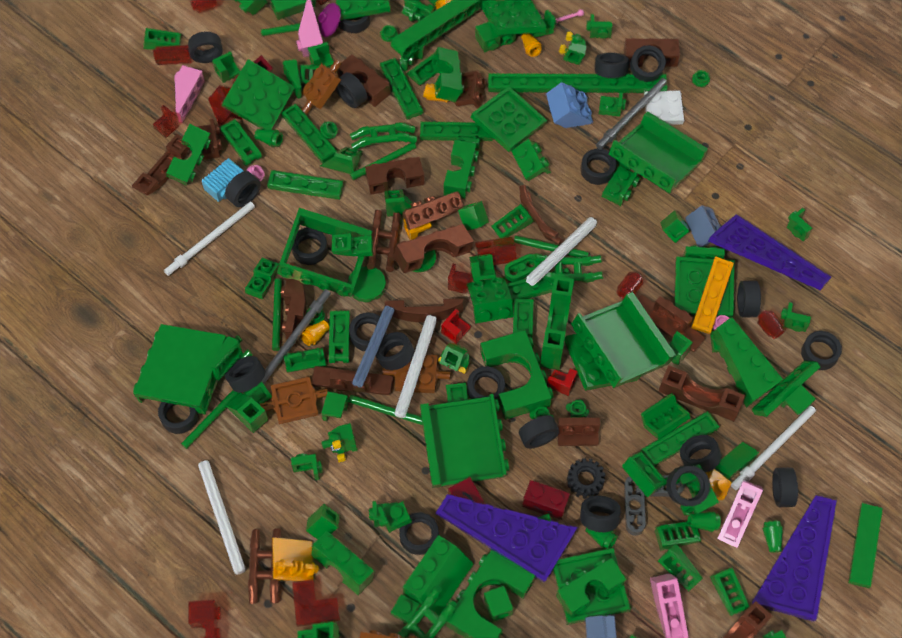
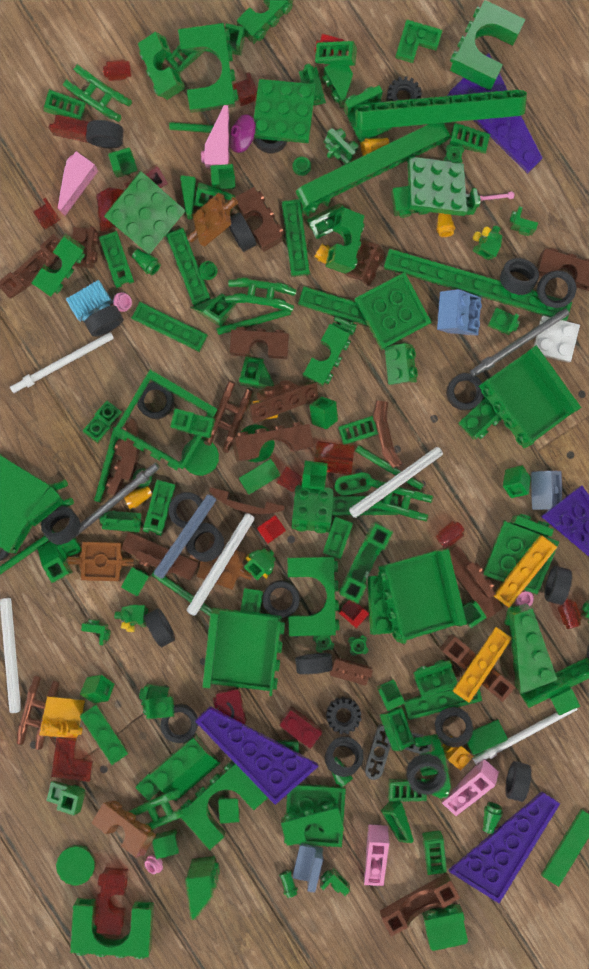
camera: 20 degrees right, 25 degrees up
none -> green piece [63,64,132,122]
none -> black tyre [144,608,175,648]
none -> green slope [238,459,281,495]
none -> green panel [376,679,405,711]
none -> light orange tile [452,627,512,703]

